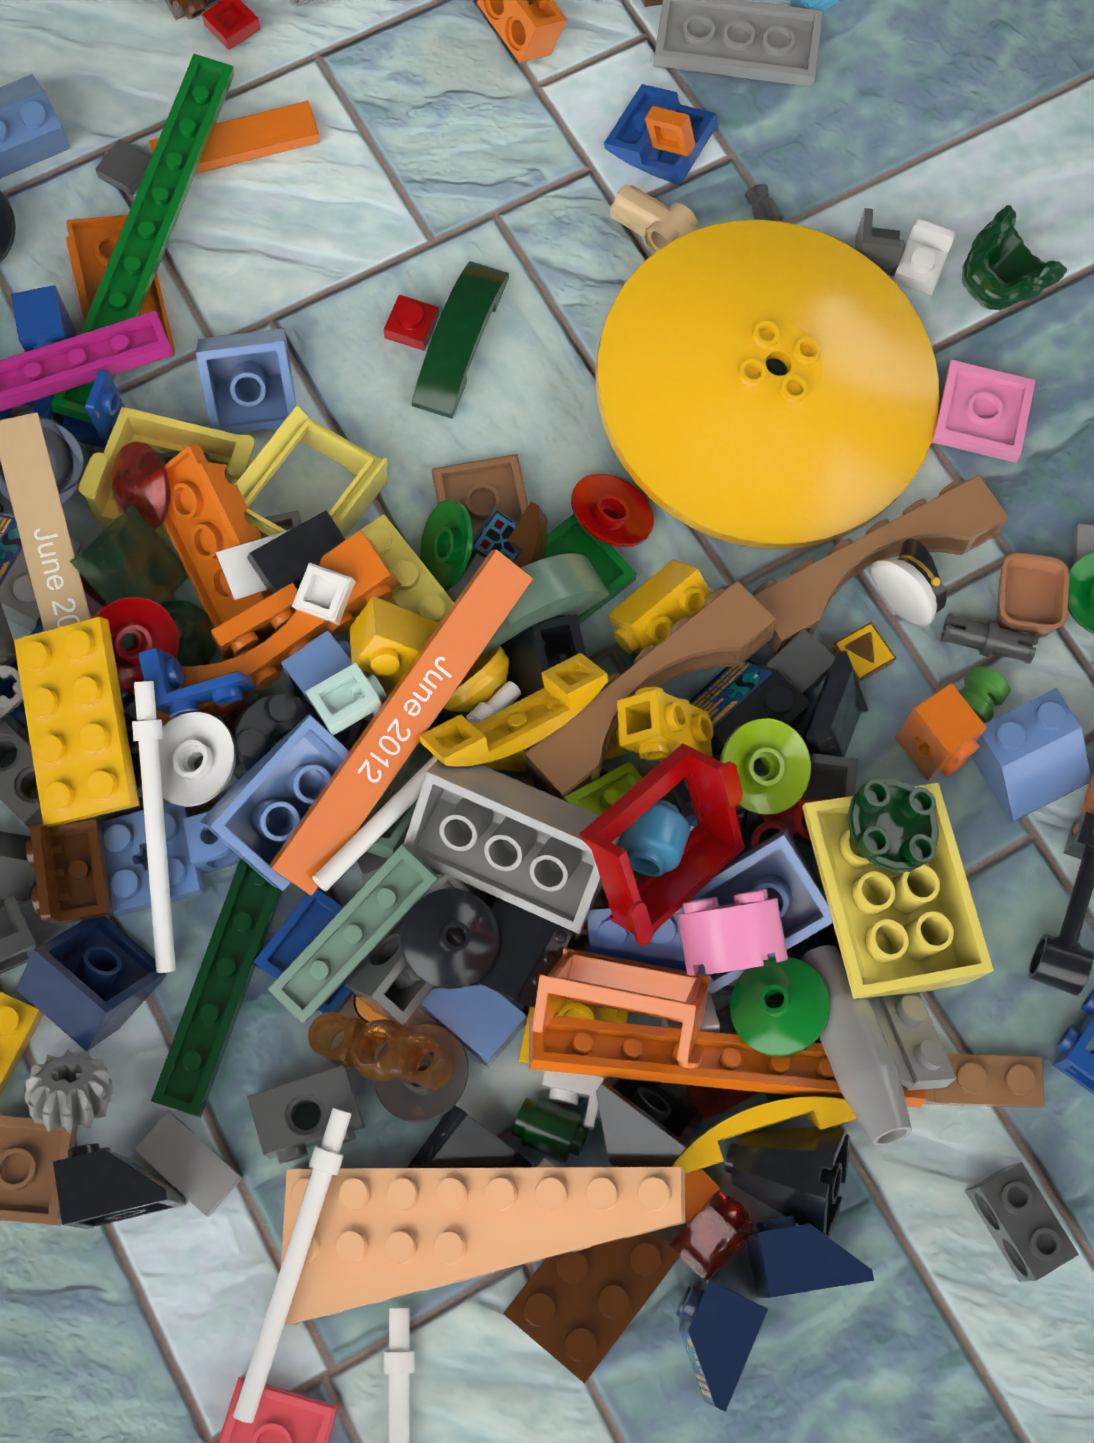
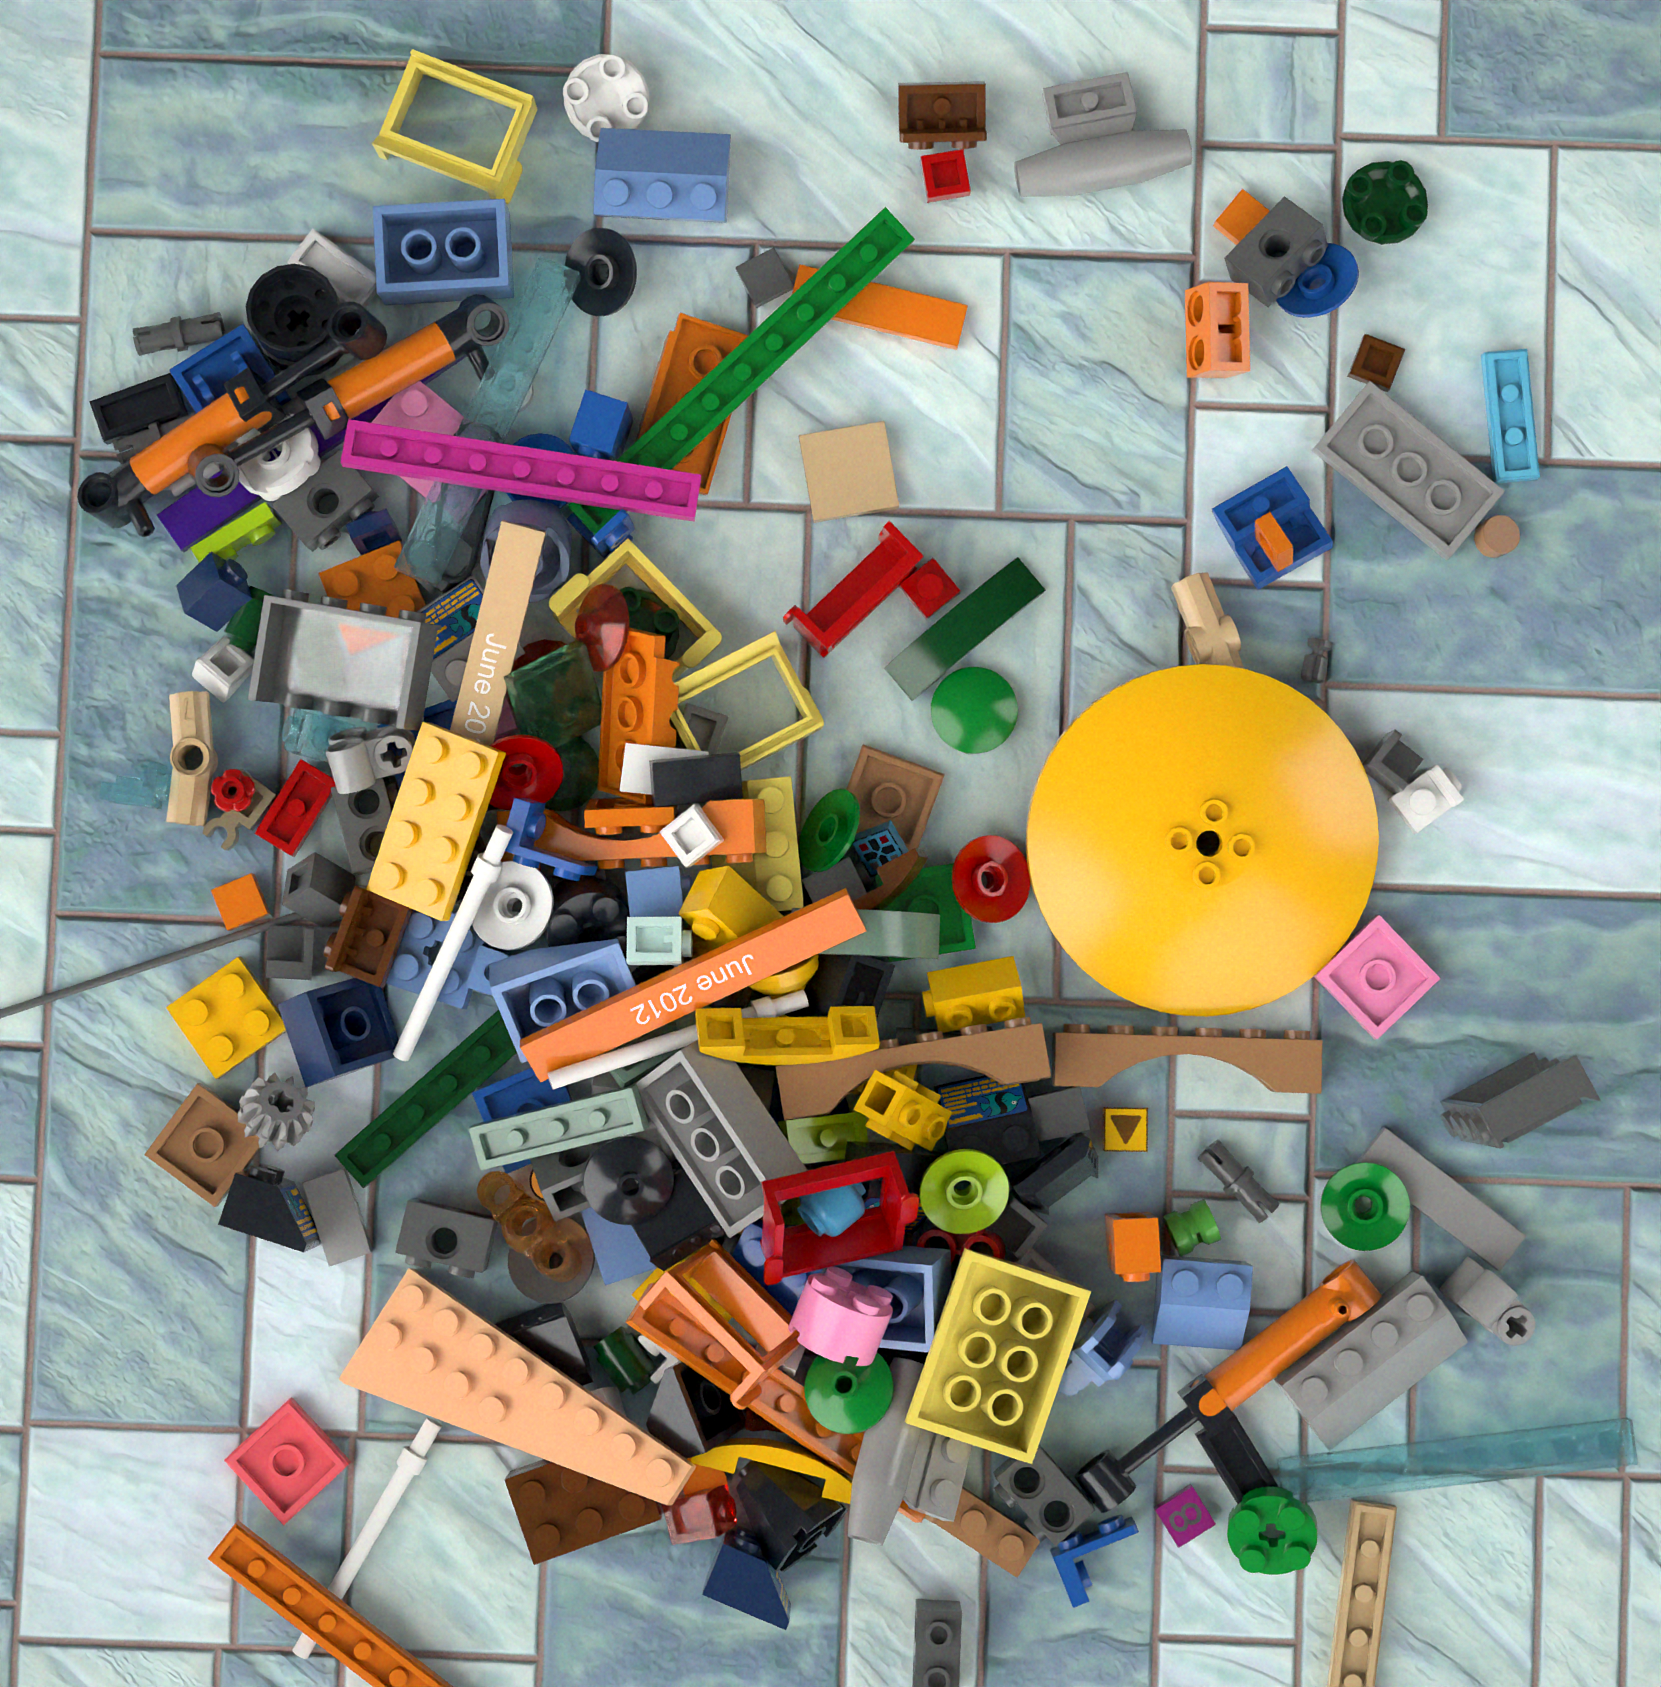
camera: 35 degrees right, 15 degrees up
medium blue slope [196,328,296,434] -> none
white bar [233,1108,352,1423] -> none
dark blue slope [676,1280,768,1412] -> none
dark green dish [847,778,939,872] -> none
white piece [871,539,947,626] -> none
dark green hair [961,205,1067,310] -> none
nougat piece [996,553,1069,636] -> none
none -> red piece [783,521,924,658]
none -> tan tile [799,421,899,523]
none -> green dish [931,667,1018,754]
none -> dark grey brick [993,1444,1095,1546]
none -> medium blue hinge [1058,1300,1148,1397]
none -> medium nougat piece [1474,515,1520,558]

